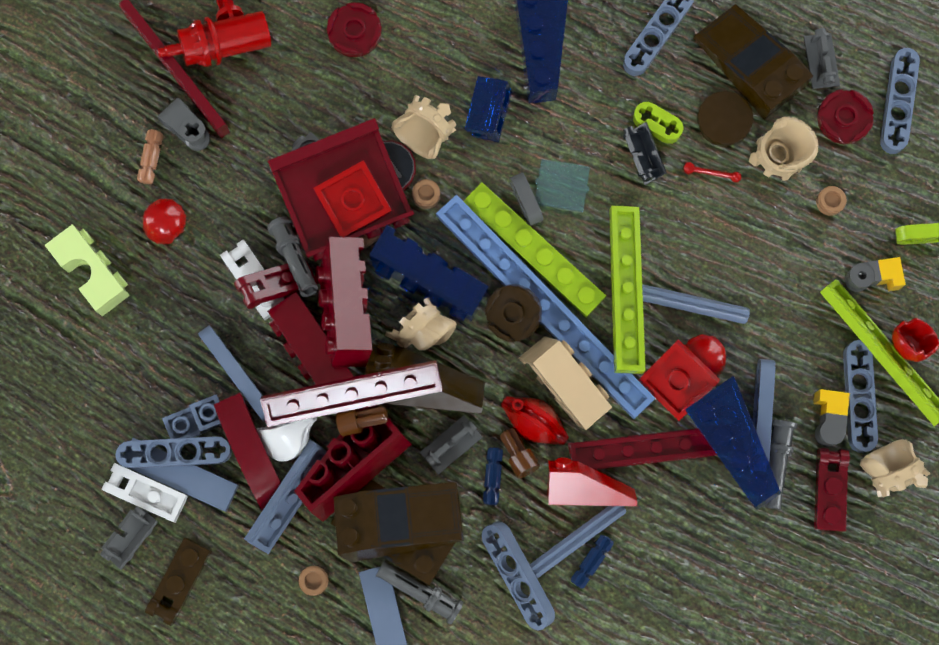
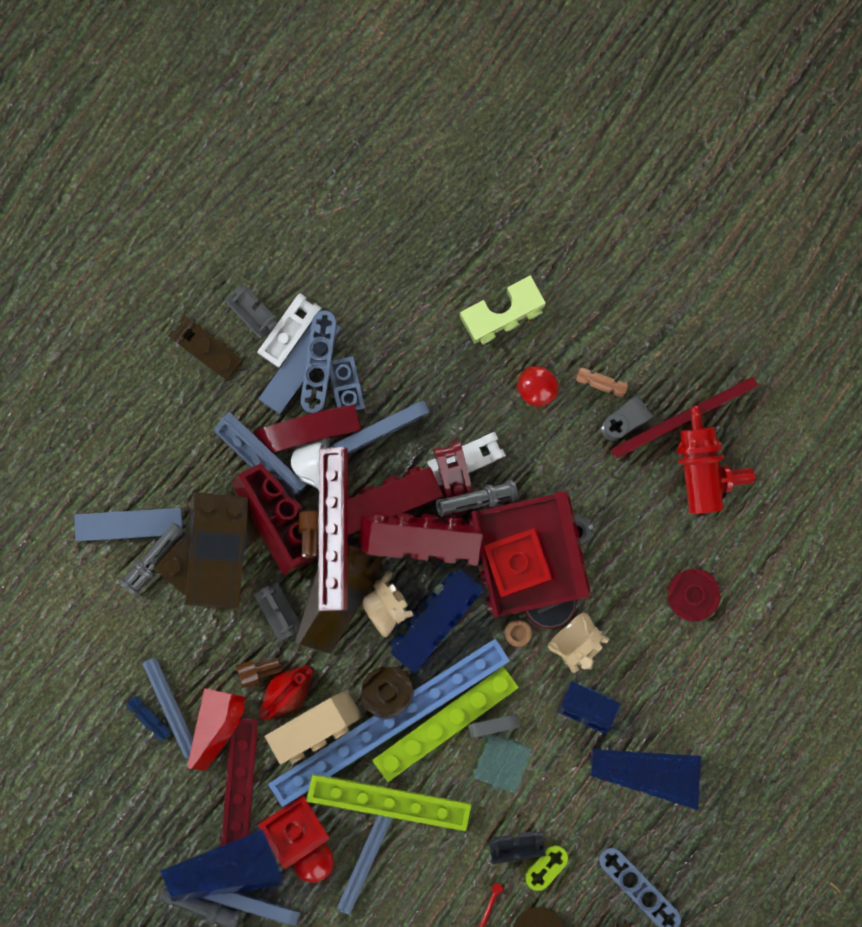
camera: 100 degrees right, 5 degrees up
medium nougat tile [299,566,329,596] -> none
sand blue beam [482,521,555,630] -> none
dark blue axle [483,447,503,505] -> none

